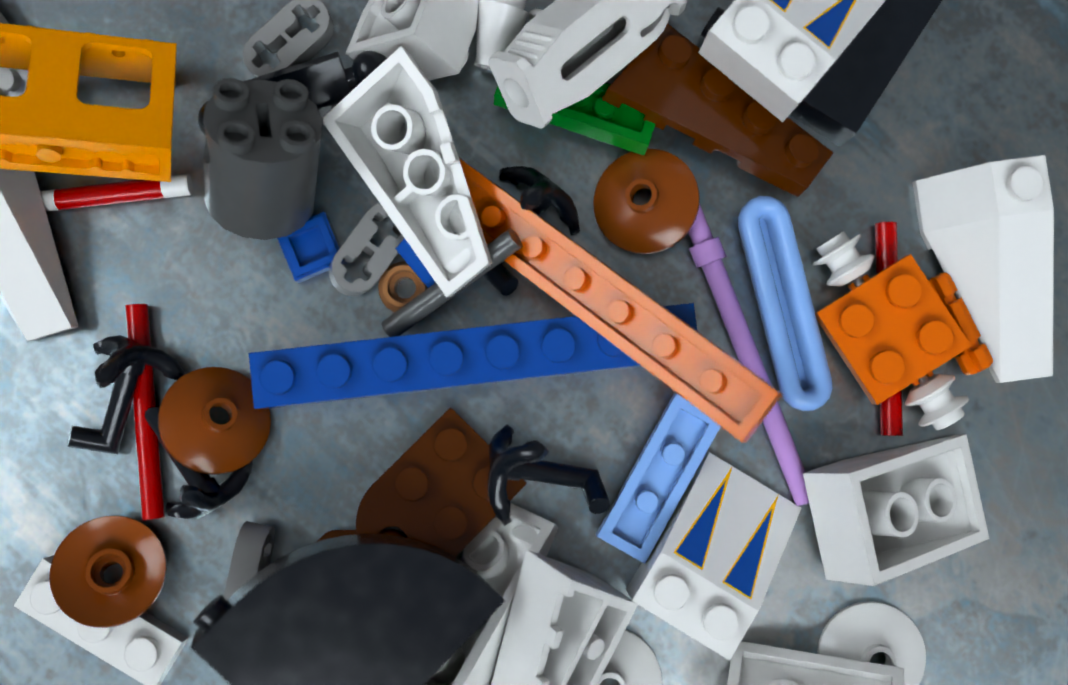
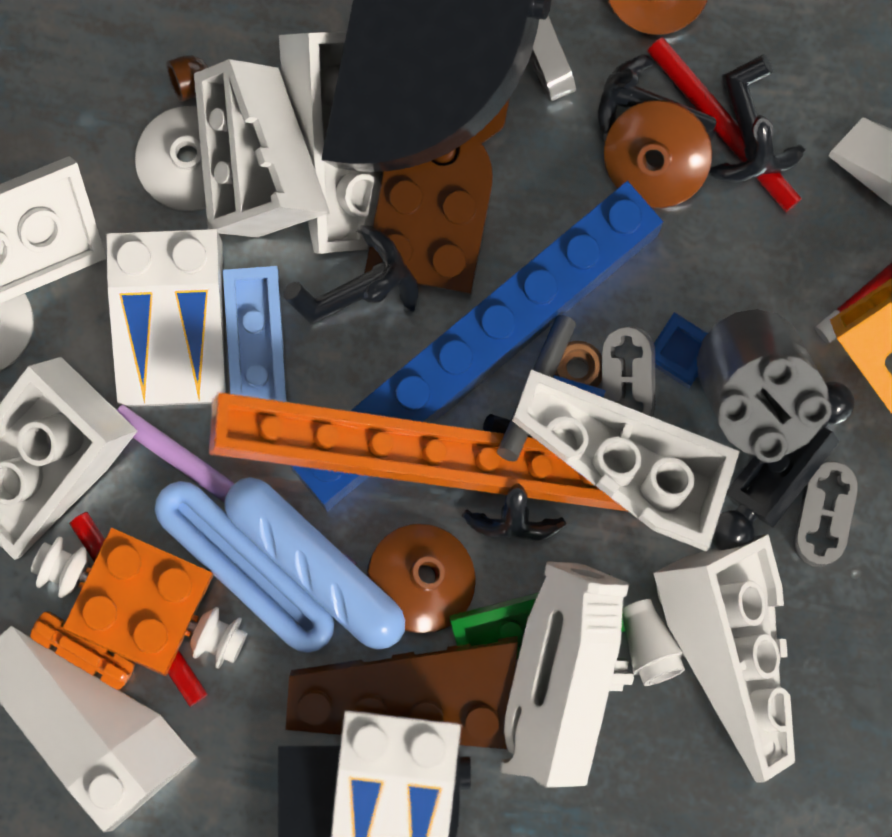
camera: 150 degrees right, 5 degrees down
none -> light blue piece [225,477,405,650]

